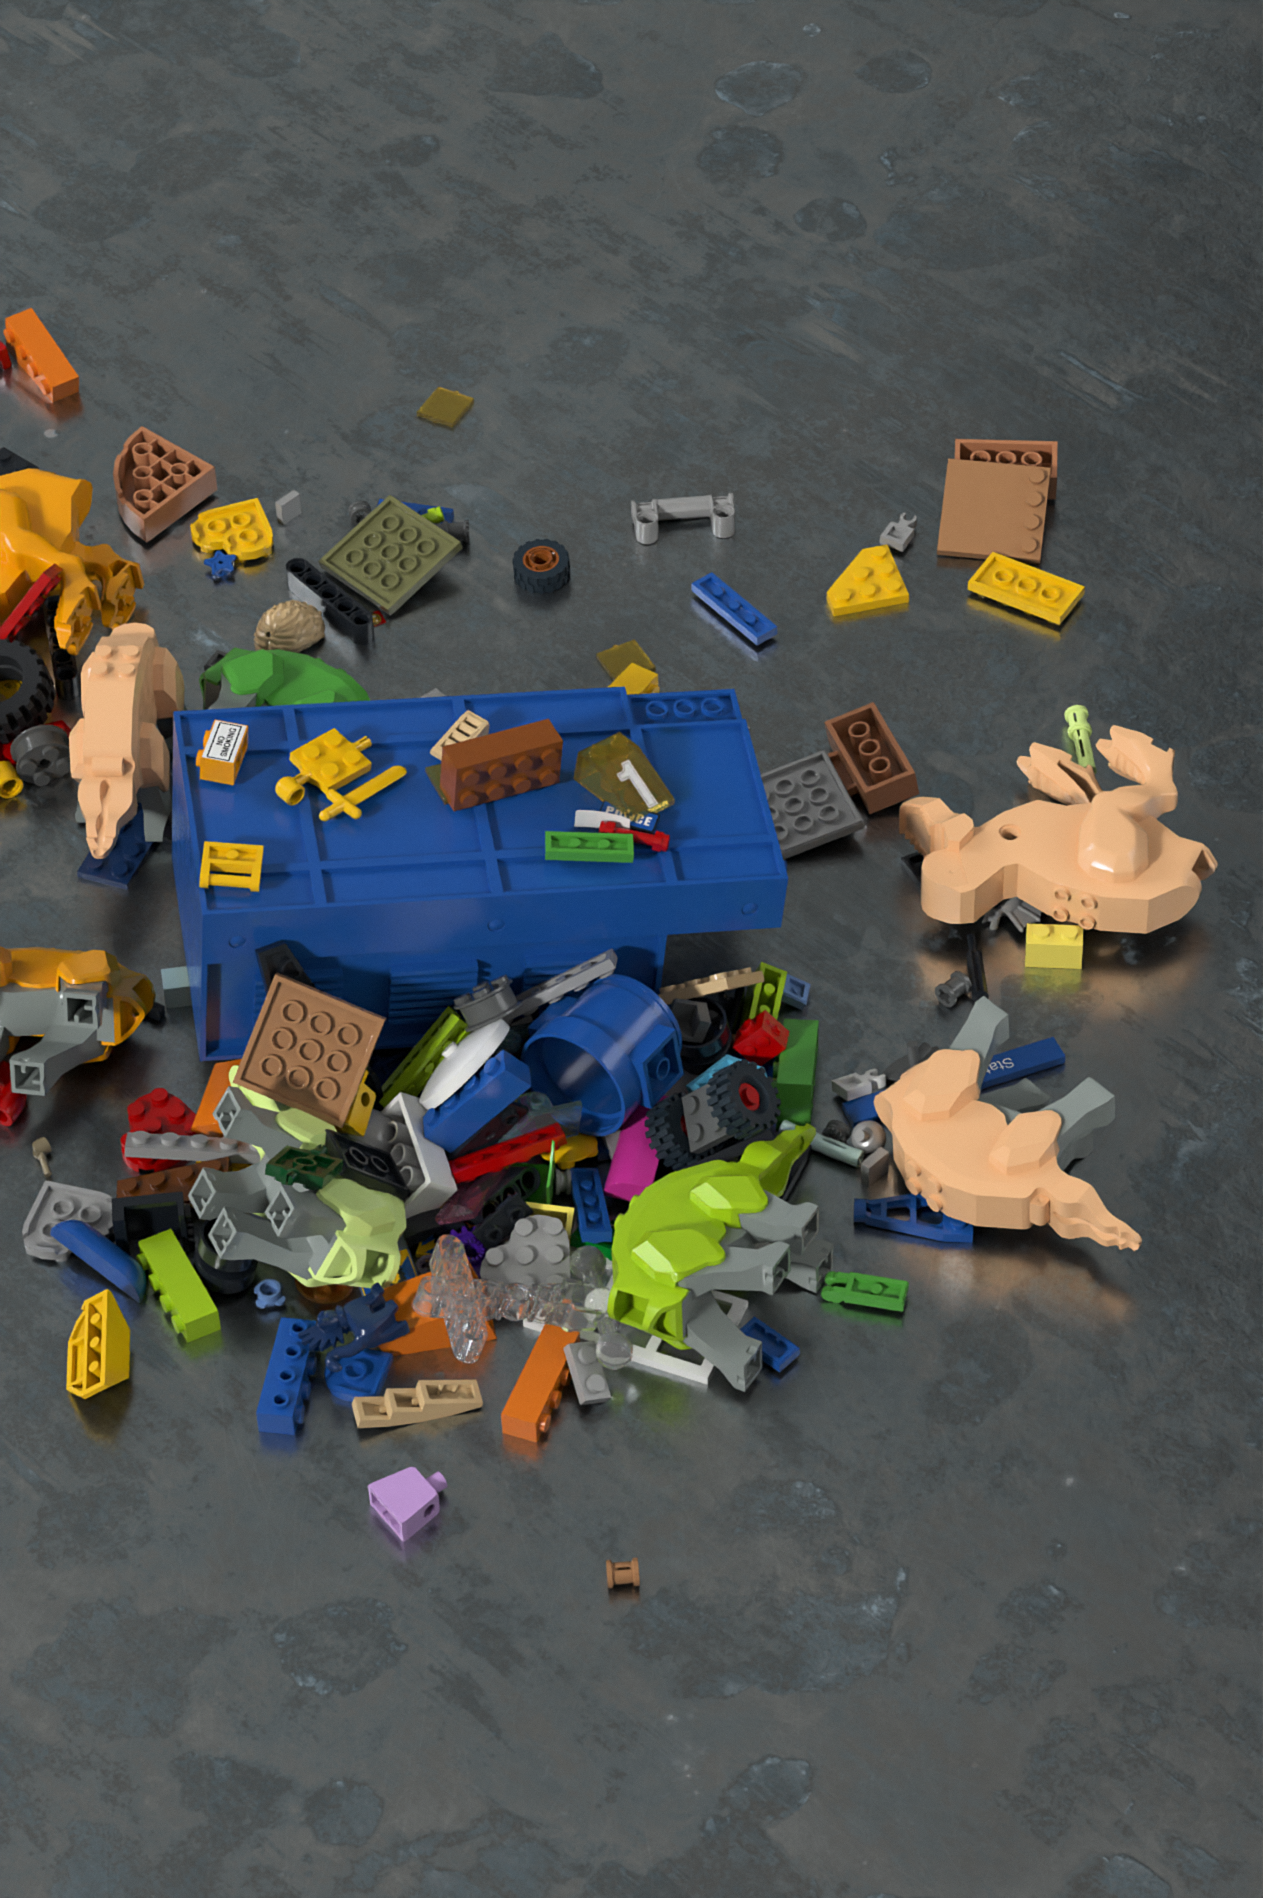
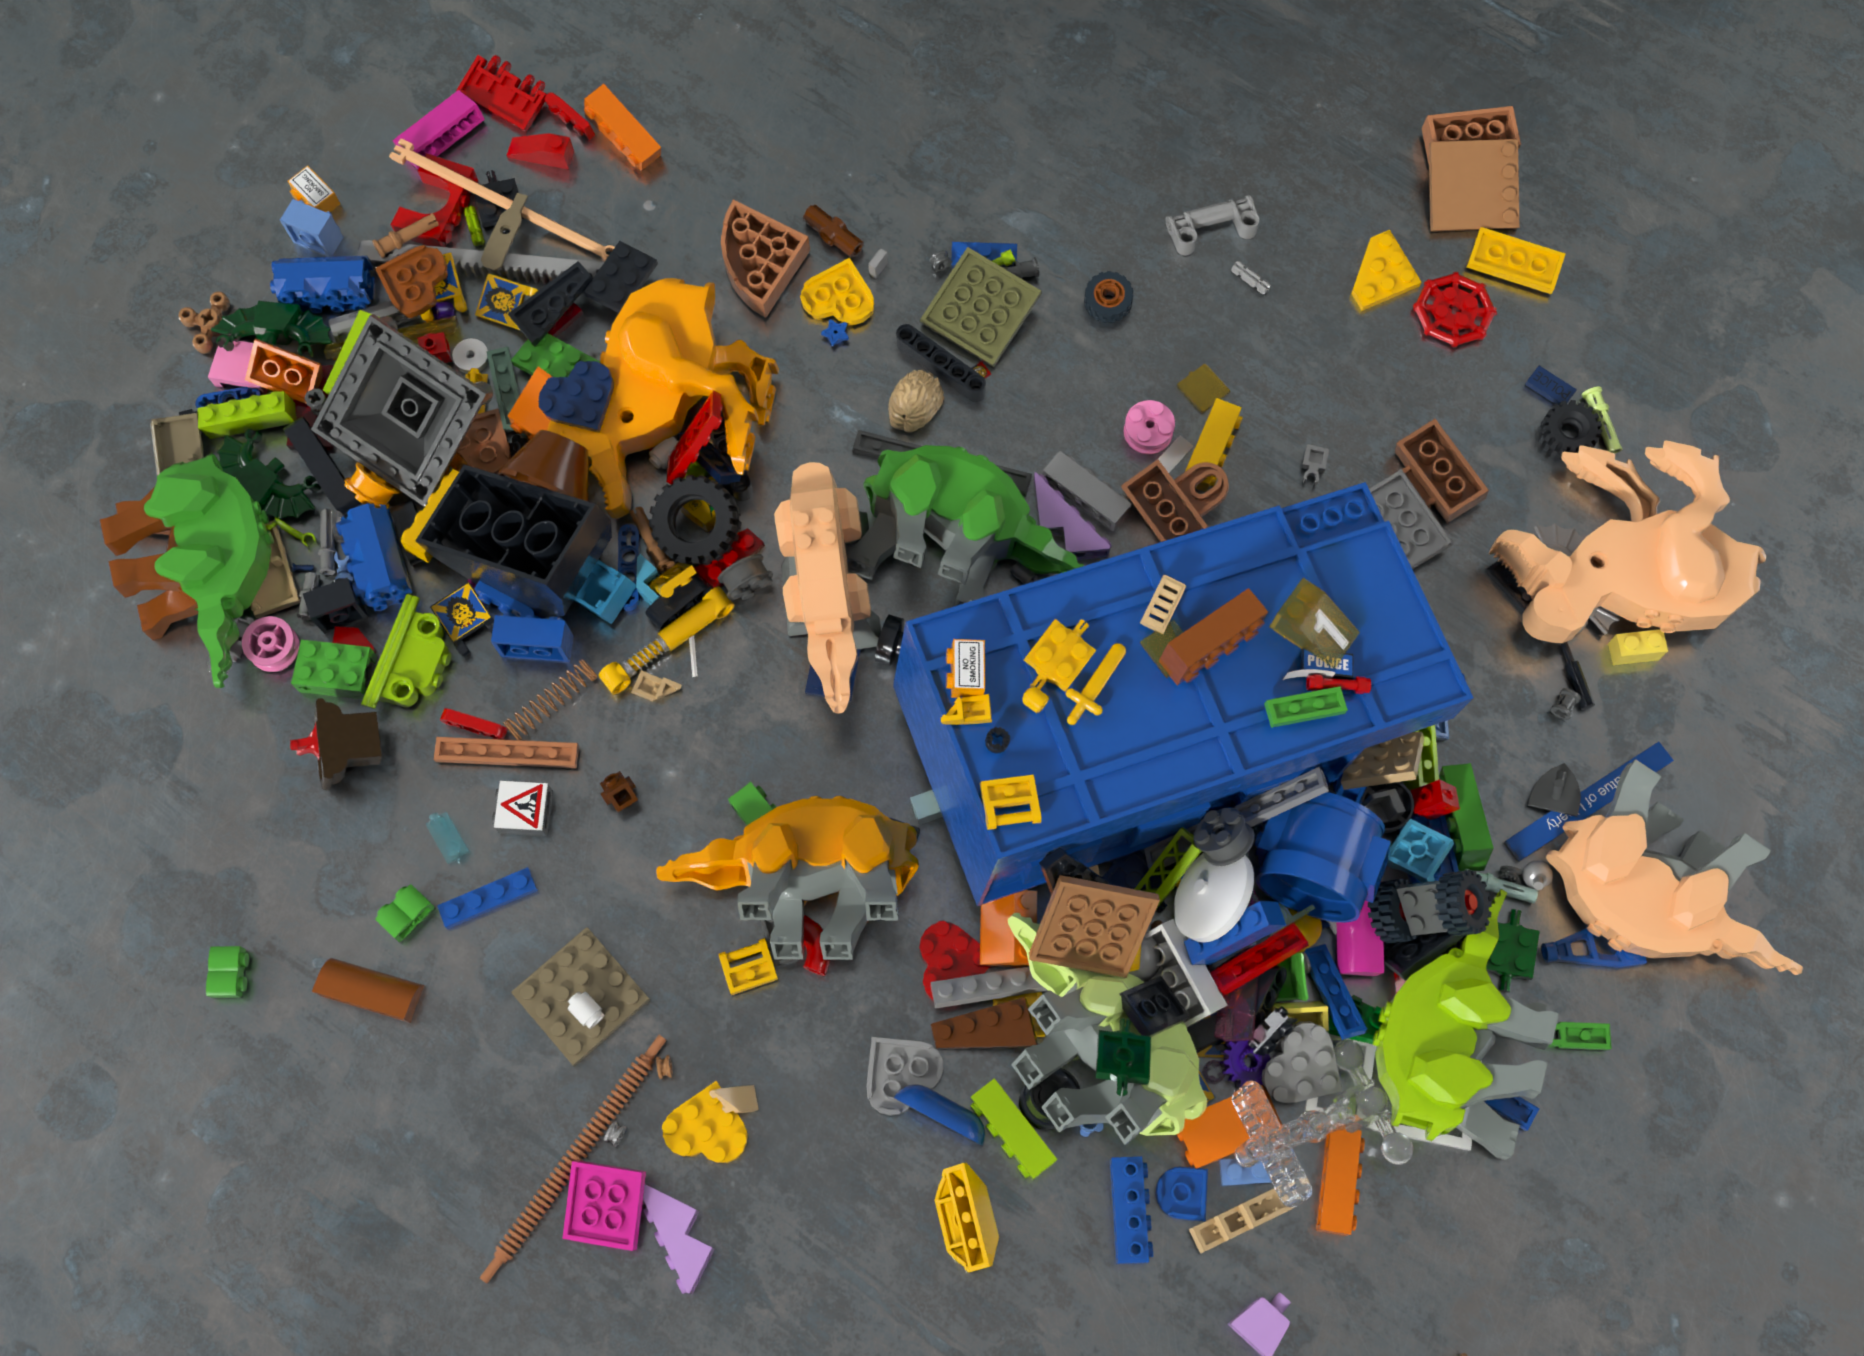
camera: 10 degrees left, 25 degrees up
dark tan hand [32,1137,52,1177] -> none
black panel [111,1191,195,1256] -> none
dark blue animal [298,1282,410,1372] -> none
clear yellow piece [417,387,474,427] -> none
light grey plate [563,1341,611,1405] -> none
blue plate [691,572,777,645] -> none
white plate [832,1069,886,1101] -> none
light grey tile [861,1147,889,1188] -> none
light grey plate [880,512,917,552] -> none
none -> dark blue plate [677,433,741,485]
none -> reddish brown piece [803,205,864,258]
none -> yellow slope [941,694,992,725]
none -> black bush [985,727,1010,754]
none -> bright pink wheel [1124,400,1175,455]
none -> medium blue plate [1219,1156,1274,1186]
none -> light grey axle [1231,261,1271,294]
none -> red plate [1413,272,1497,348]
none -> green plate [1486,909,1540,993]
none -> dark blue tile [1525,365,1577,405]
none -> black tyre [1539,400,1602,460]

